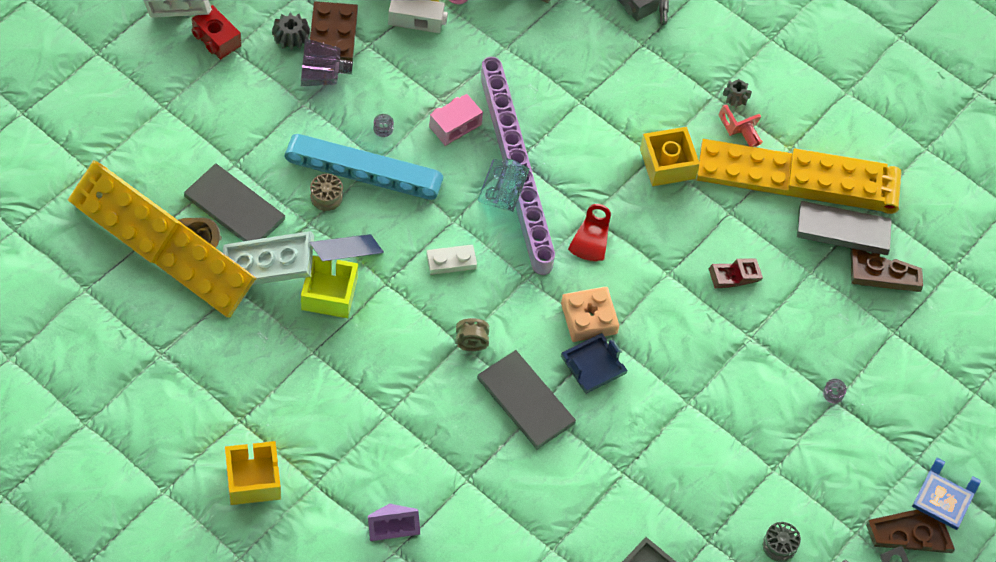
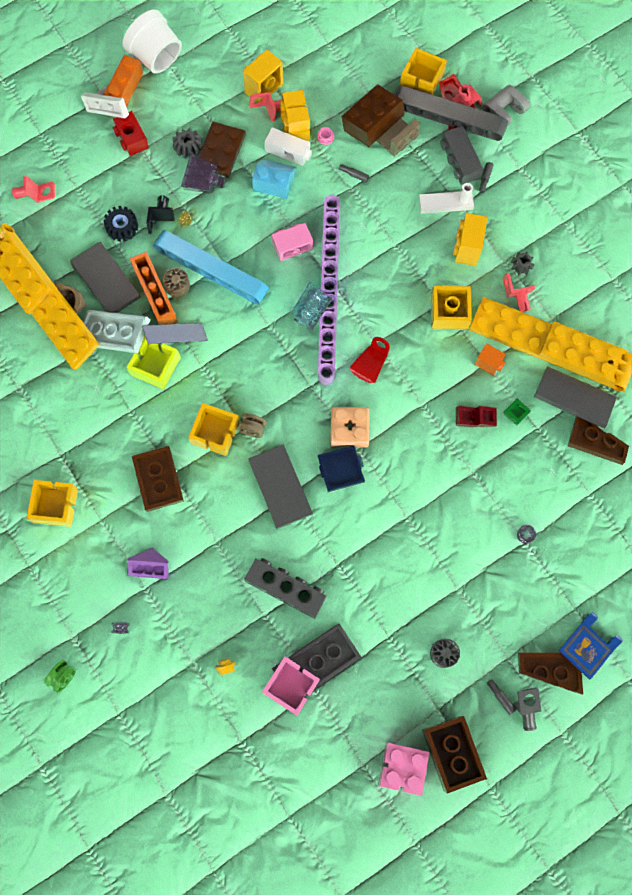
camera: 20 degrees right, 15 degrees up
bush [373,114,394,137] -> none
white plate [426,245,477,275] -> none
none -> coral bracket [12,176,55,203]
none -> black bush [104,206,138,242]
none -> orange brick [129,251,178,325]
none -> reddish brown plate [132,446,184,512]
none -> black bracket [146,195,175,234]
none -> clear yellow plate [177,211,193,227]
none -> yellow piece [188,403,240,456]
none -> dark grey brick [244,558,326,619]
none -> medium azure slope [252,159,296,199]
none -> dark grey piece [339,164,369,182]
none -> white piece [419,183,474,214]
none -> yellow piece [453,213,488,266]
none -> orange brick [474,343,506,376]
none -> green plate [503,398,531,425]

